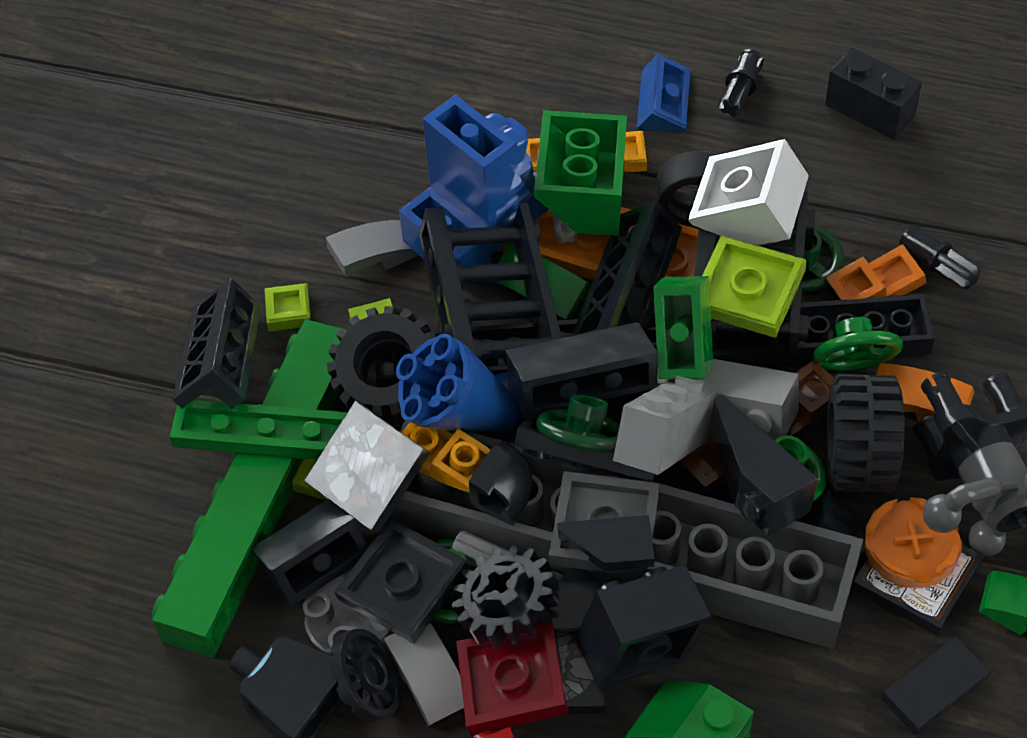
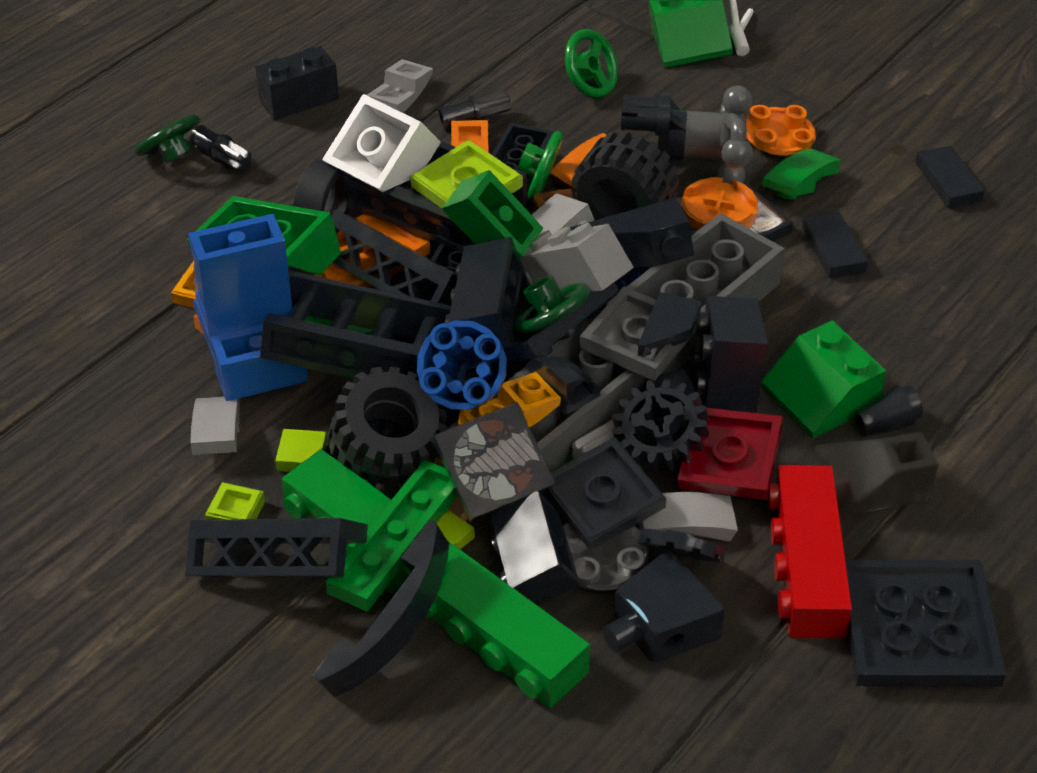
camera: 70 degrees left, 10 degrees down
blue slope [637,54,691,132] -> none
none -> dark green piece [134,114,200,163]
none -> slope [312,520,449,697]
none -> light grey slope [366,59,433,113]

